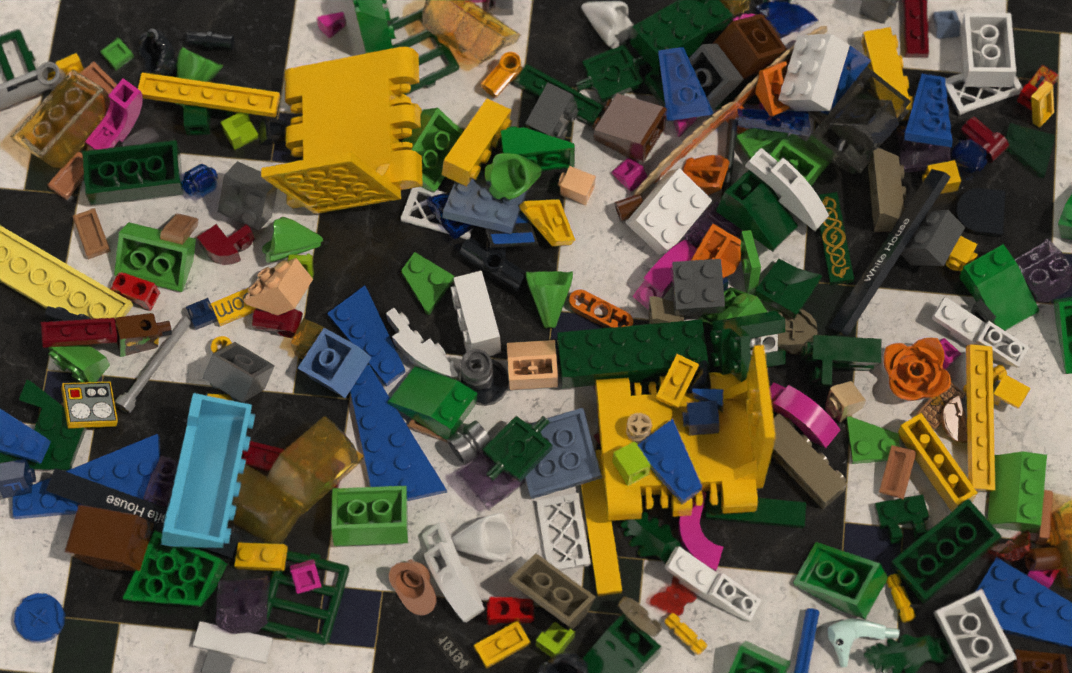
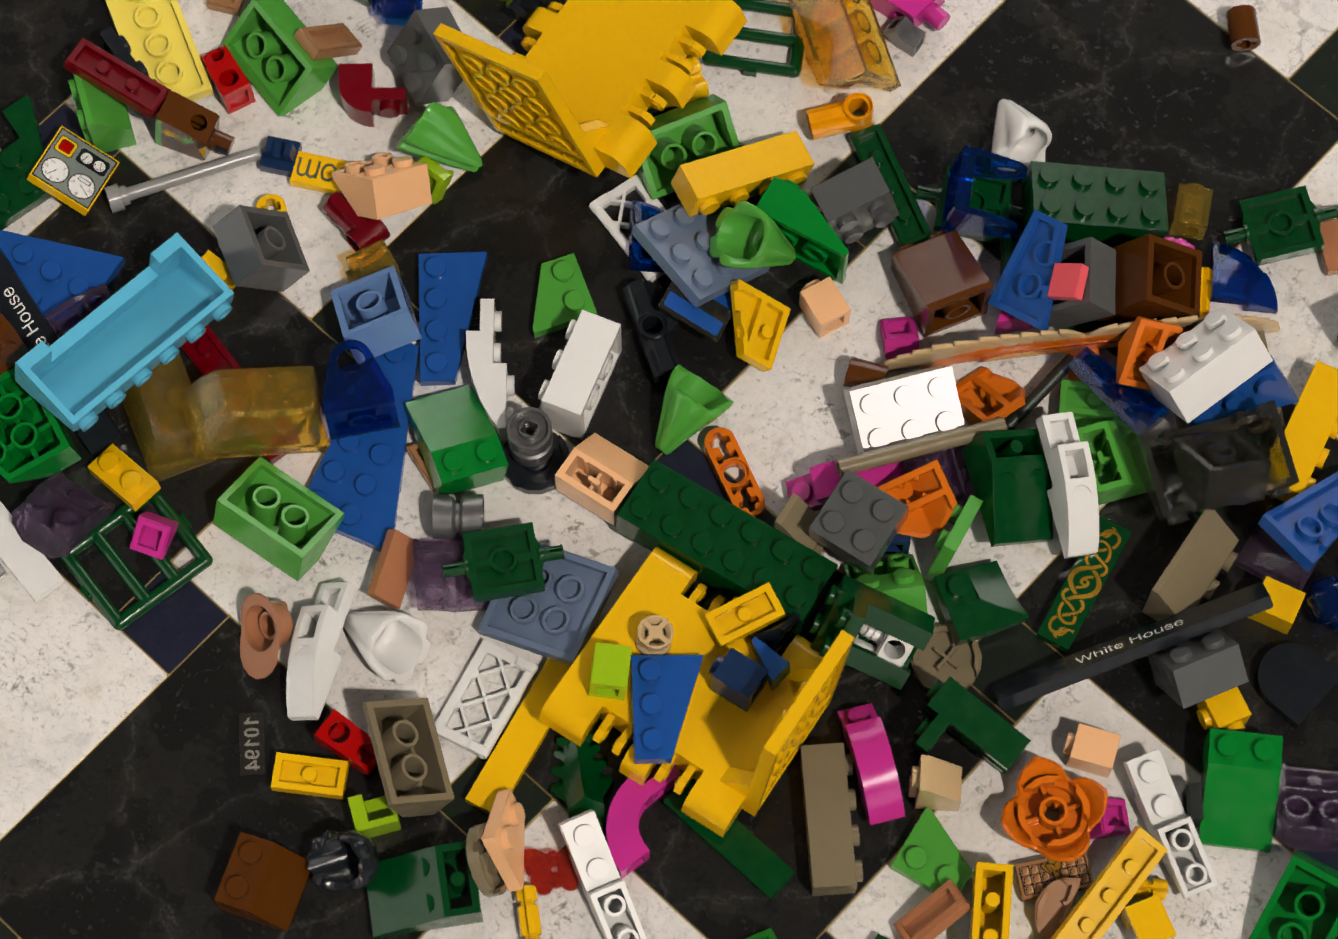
camera: 35 degrees right, 0 degrees up
none -> clear blue hose [322,340,400,440]
none -> nougat tile [366,529,421,609]
none -> light nougat wing [481,789,525,892]
none -> dark tan piece [835,417,1007,477]
none -> clear blue hose [940,145,1028,238]
none -> coral tile [1047,263,1089,301]
none -> light nougat brick [1063,723,1121,778]

